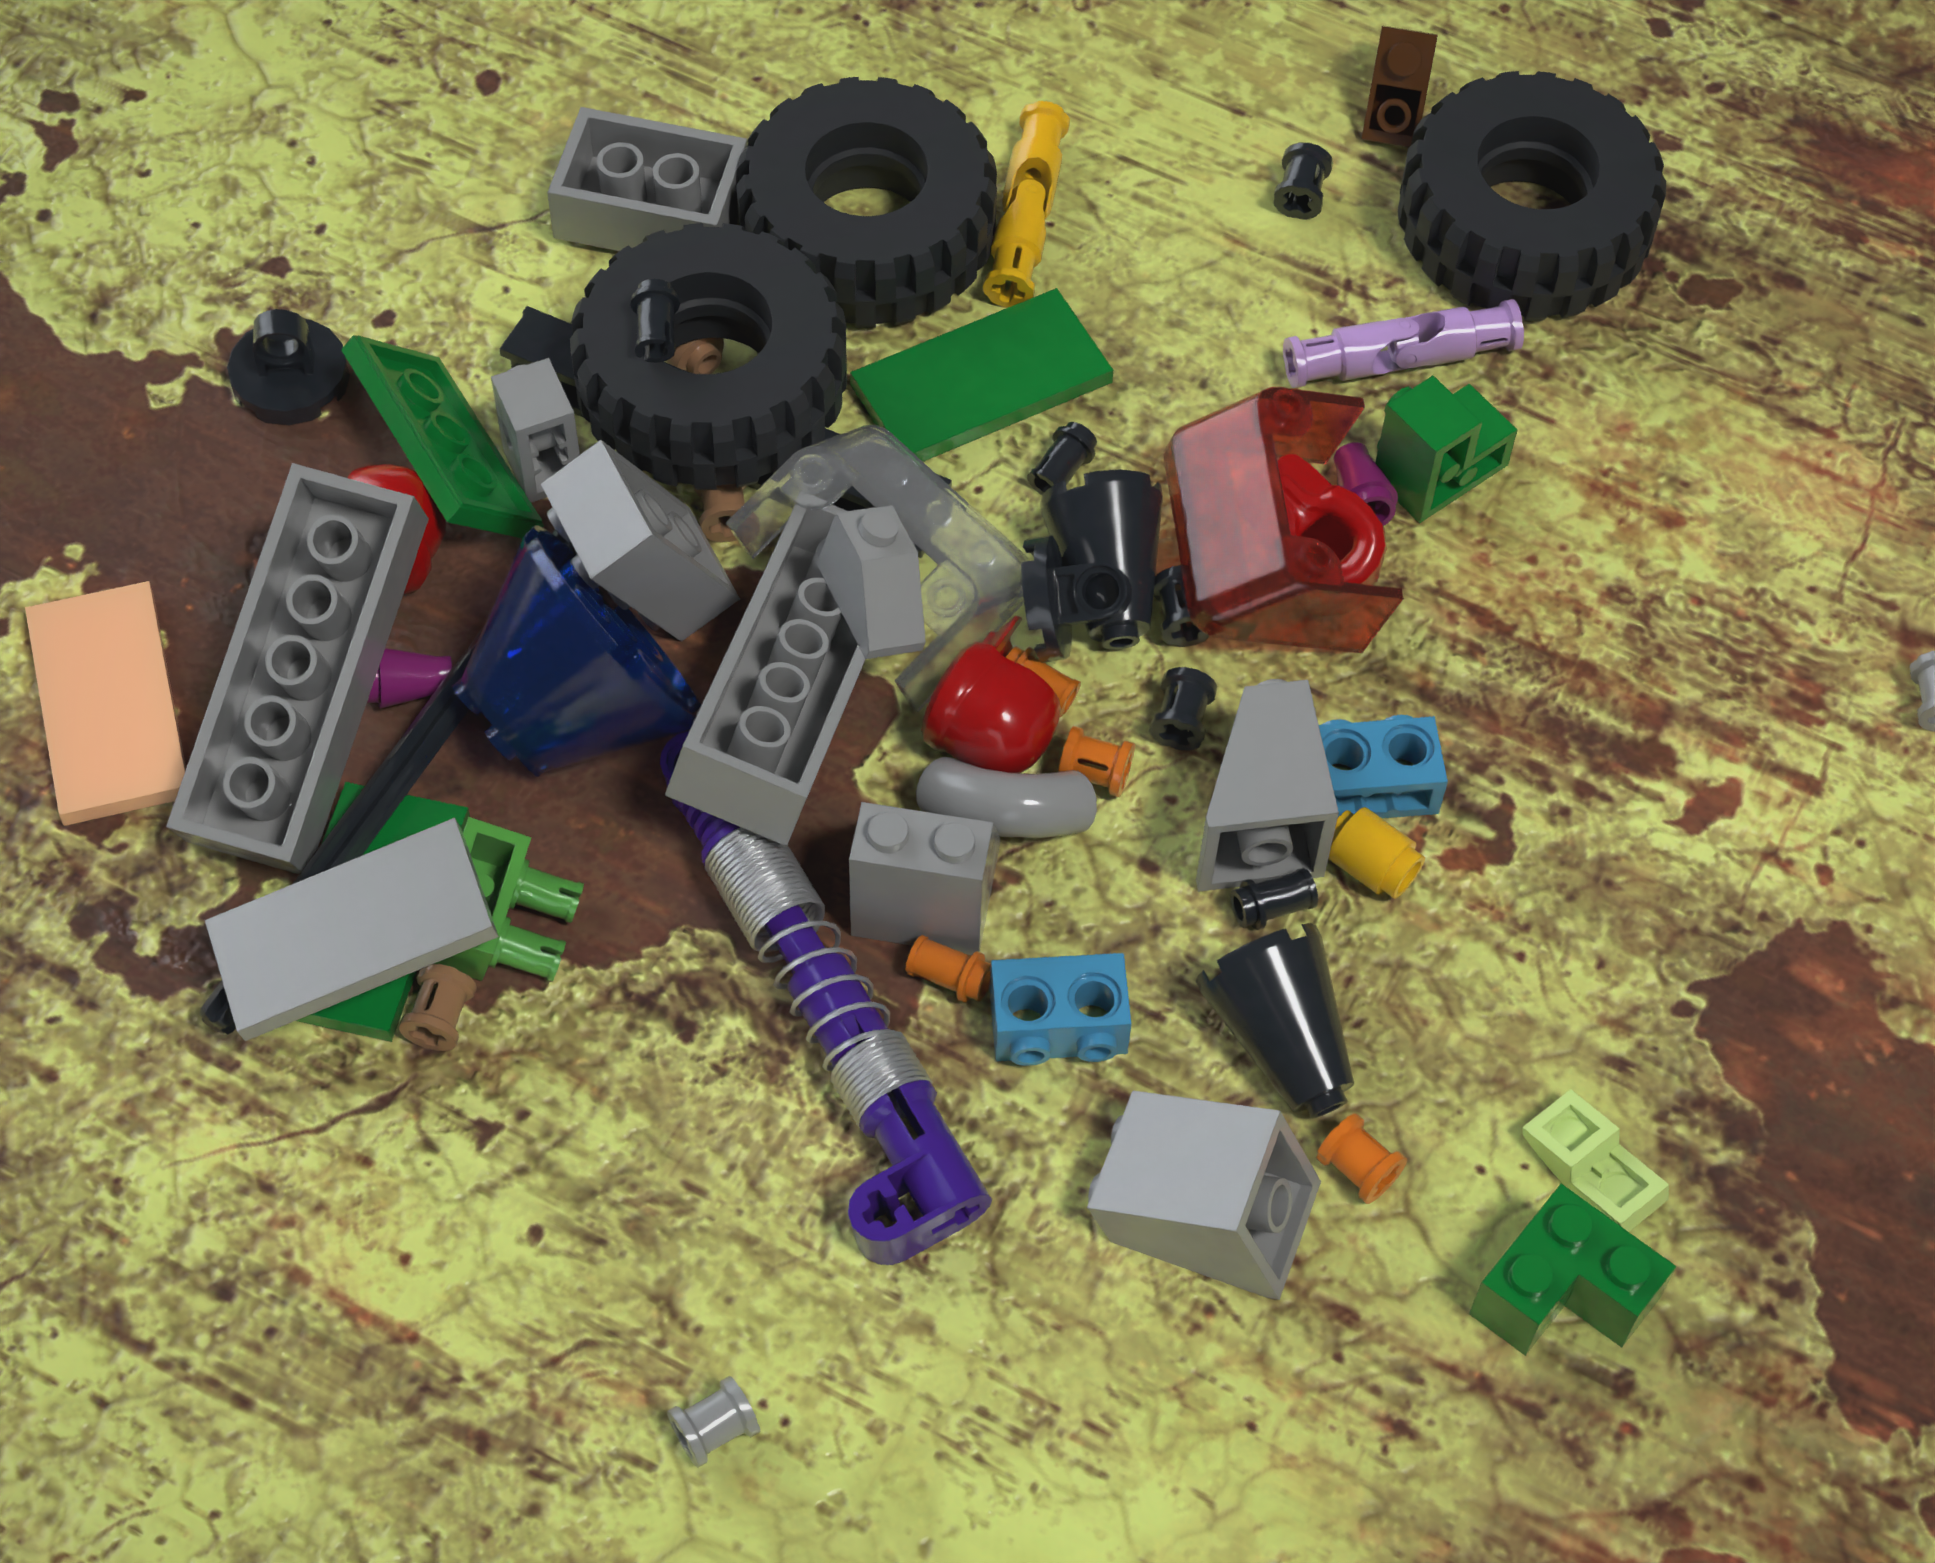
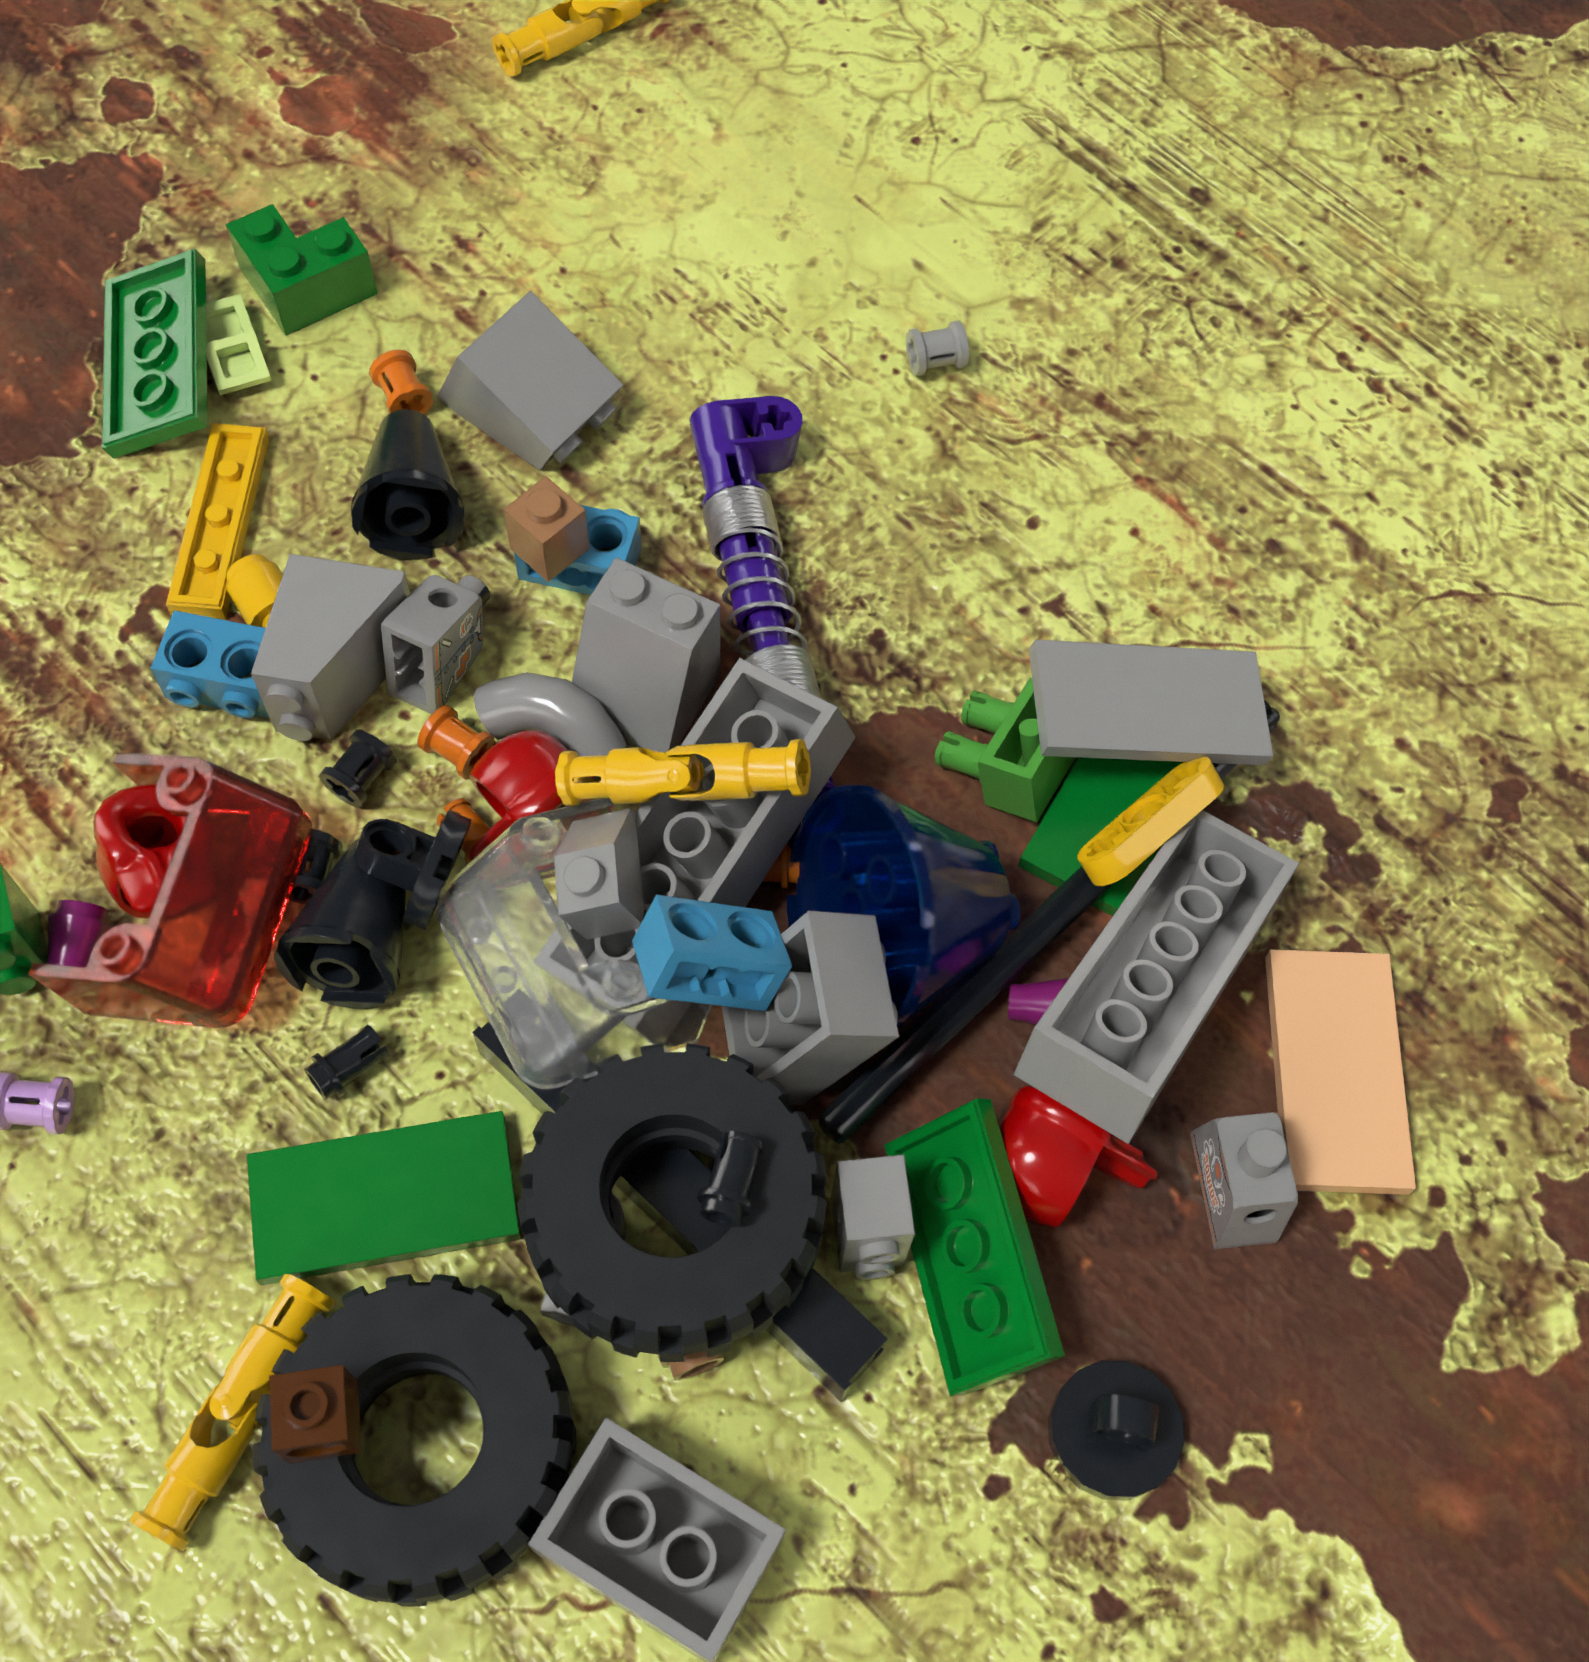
camera: 165 degrees left, 5 degrees up
none -> green tile [102,248,208,459]
none -> yellow tile [166,423,269,620]
none -> reddish brown brick [269,1365,362,1464]
none -> light grey torso [381,575,490,714]
none -> medium nougat brick [503,476,590,582]
none -> yellow piece [555,739,811,806]
none -> dark azure brick [632,895,792,1011]
none -> yellow beam [1077,757,1224,886]
none -> light grey torso [1190,1112,1298,1250]

